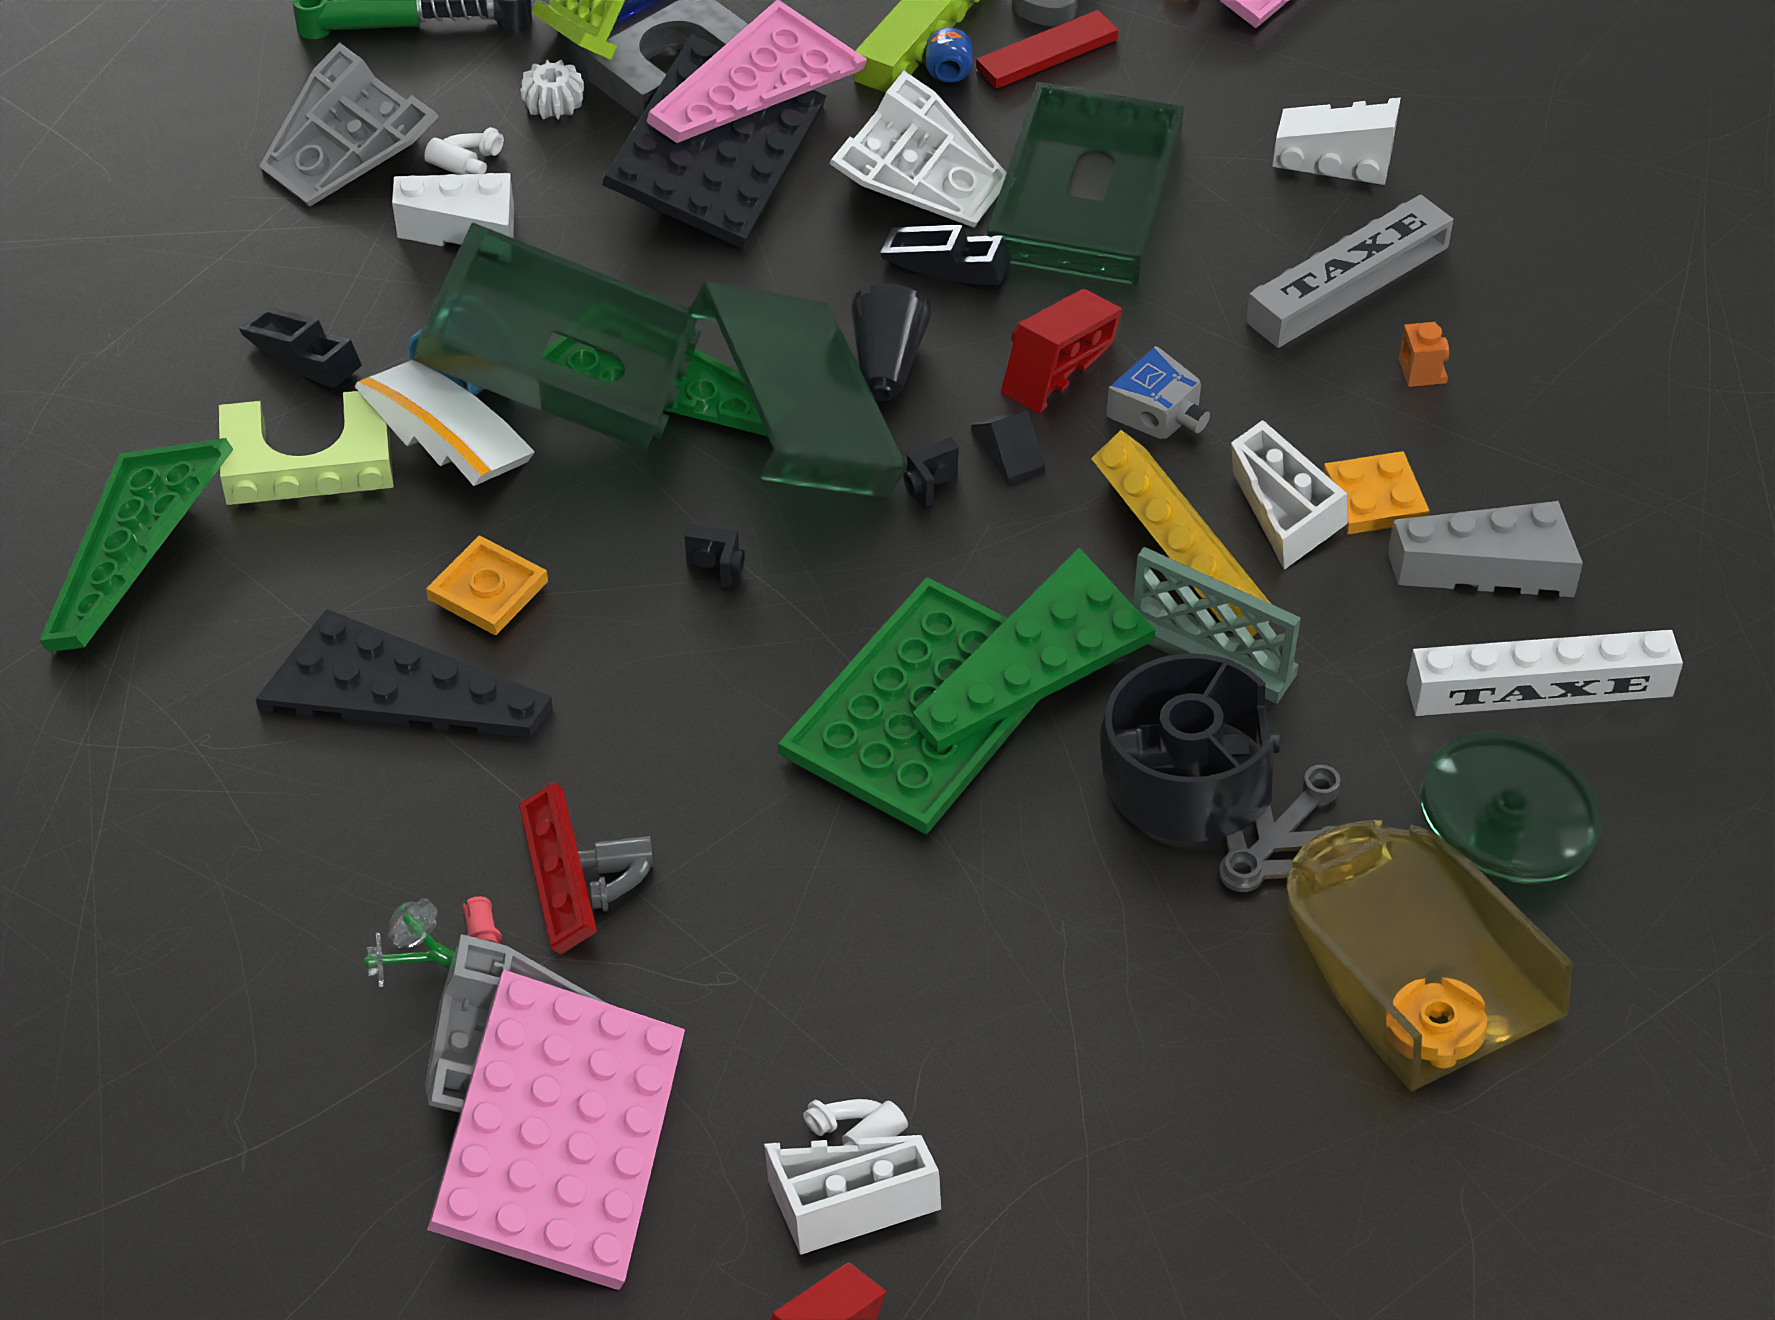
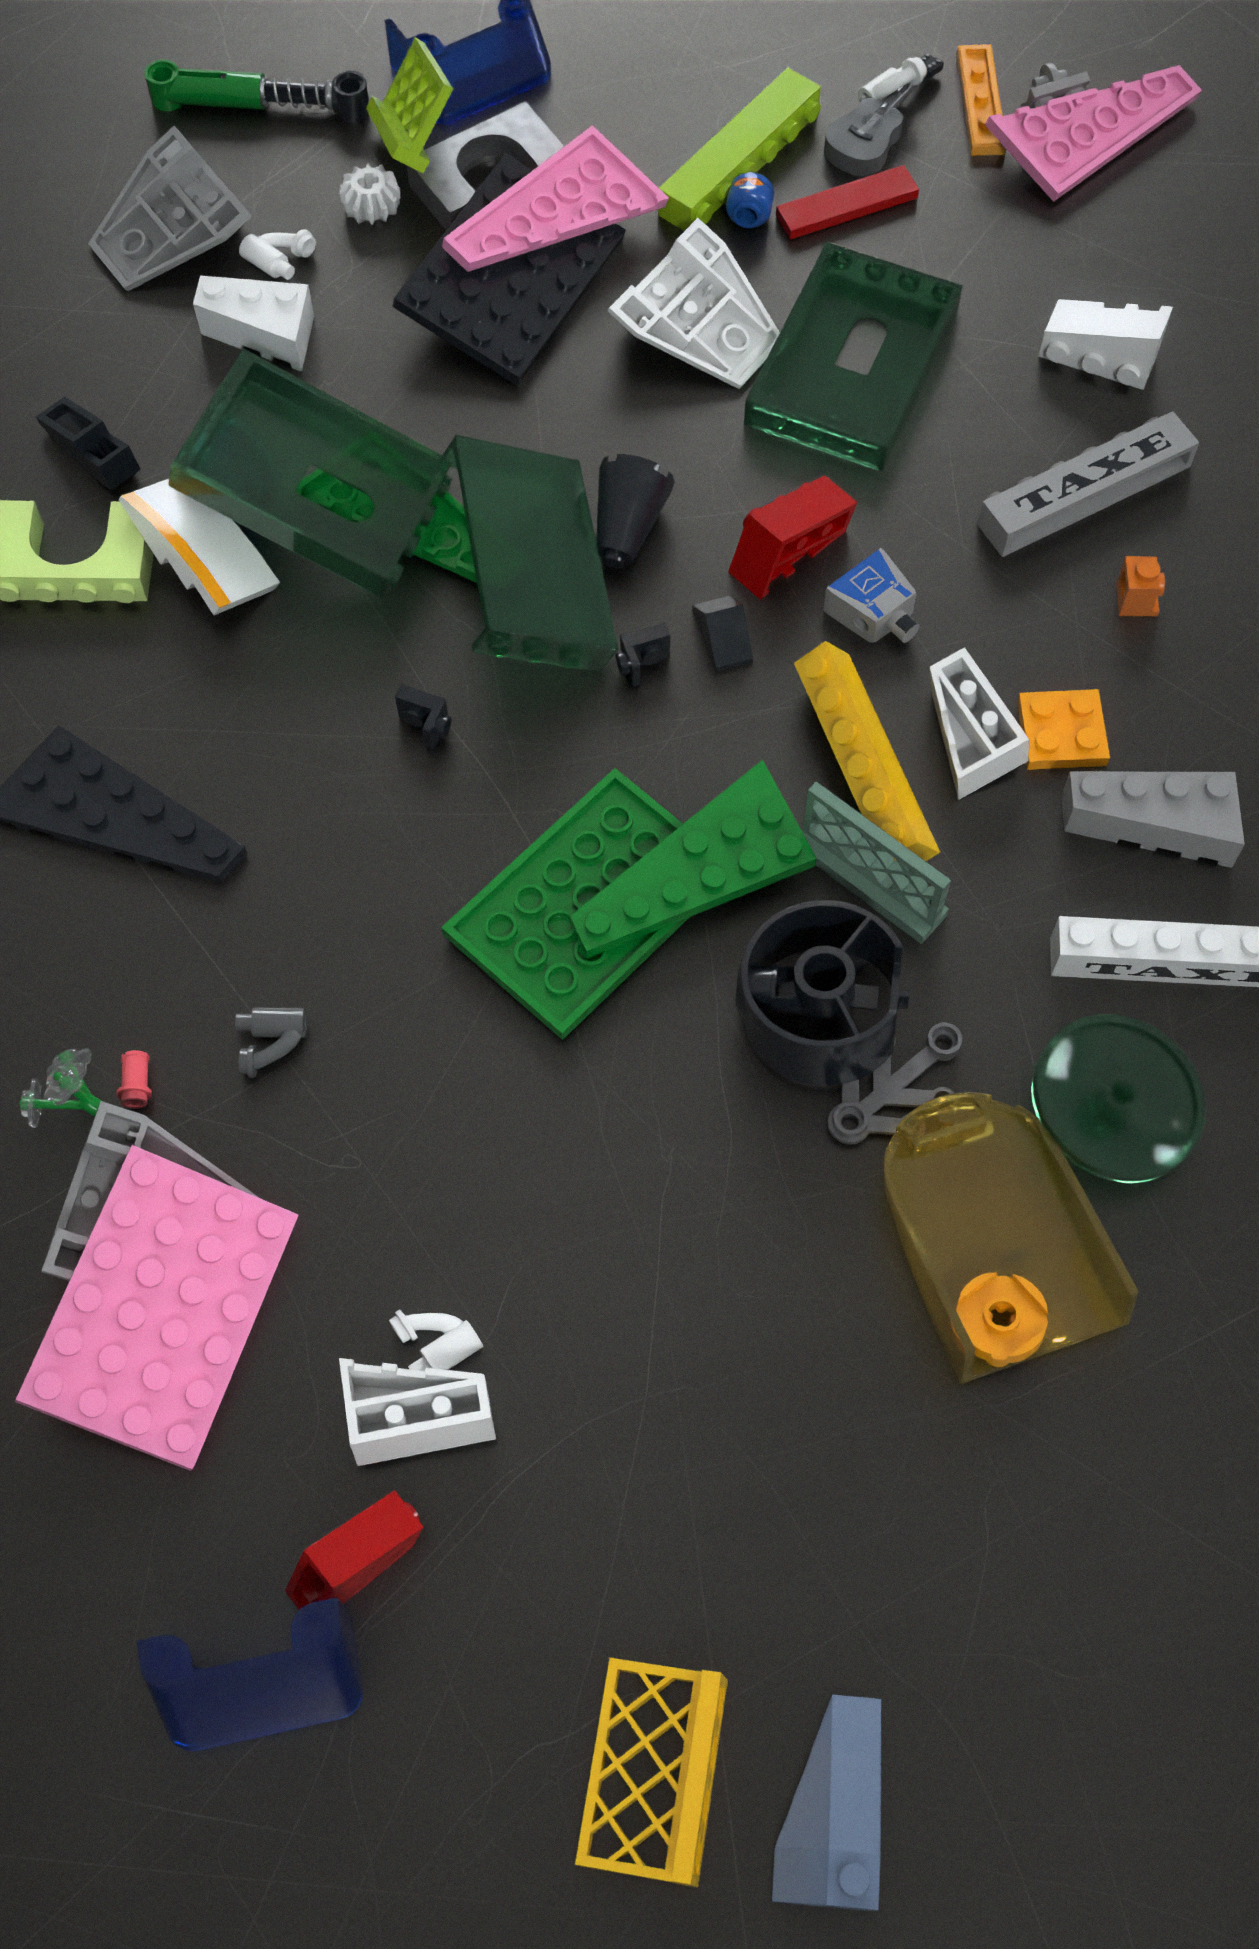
camera: 10 degrees right, 15 degrees up
light orange plate [426,535,548,636] -> none
red tile [518,782,597,955] -> none
black slope [880,225,1011,285] -> none

